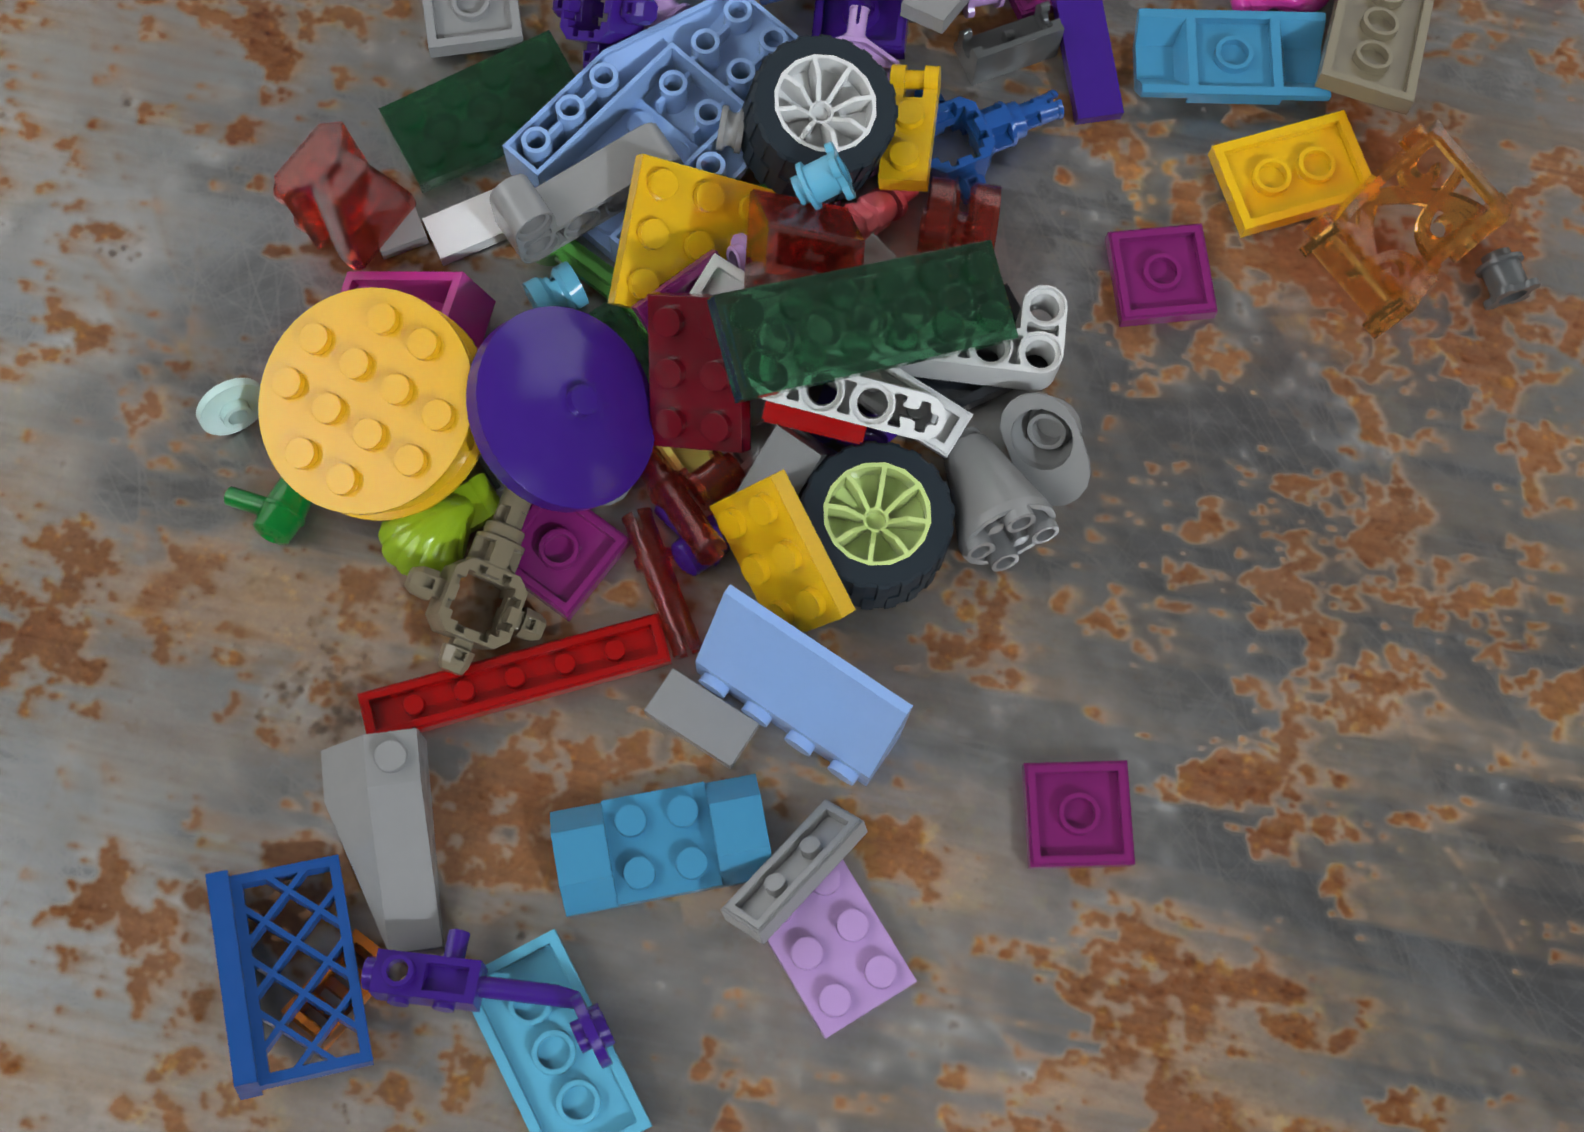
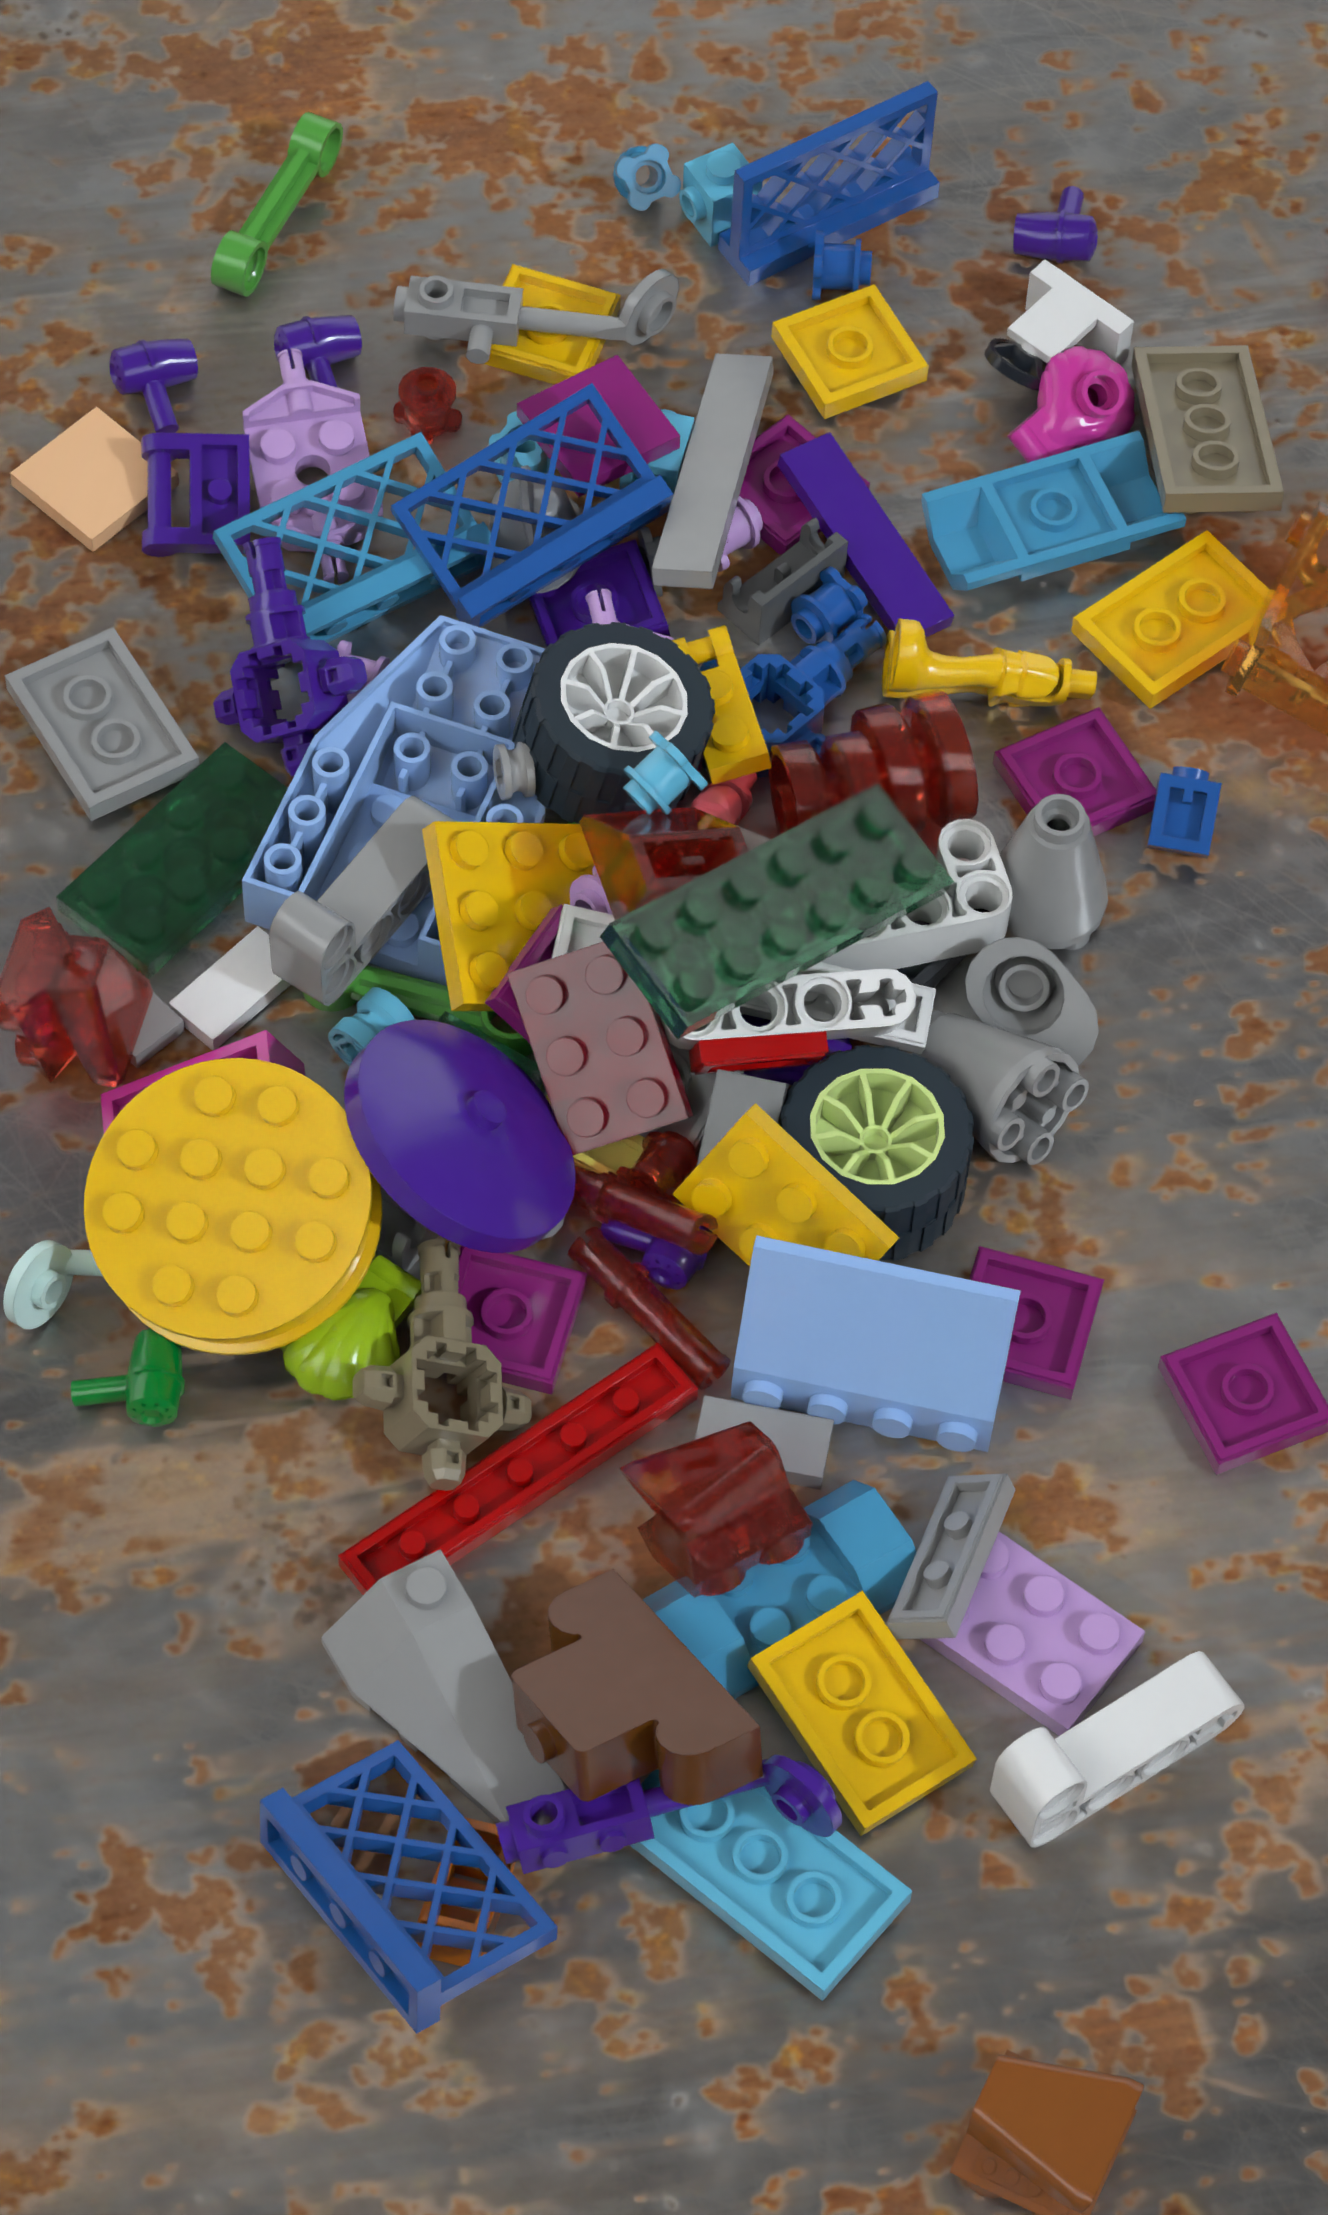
camera: 20 degrees left, 15 degrees down
none -> reddish brown brick [512,1569,763,1805]
none -> clear red piece [619,1421,813,1598]
none -> yellow plate [747,1590,977,1836]
none -> blue brick [791,566,868,645]
none -> clear red wheel [850,689,979,842]
none -> yellow piece [881,618,1097,707]
none -> magenta tile [969,1246,1104,1400]
none -> white beam [990,1651,1245,1848]
none -> light grey cone [1000,794,1108,950]
none -> blue bracket [1147,766,1222,859]

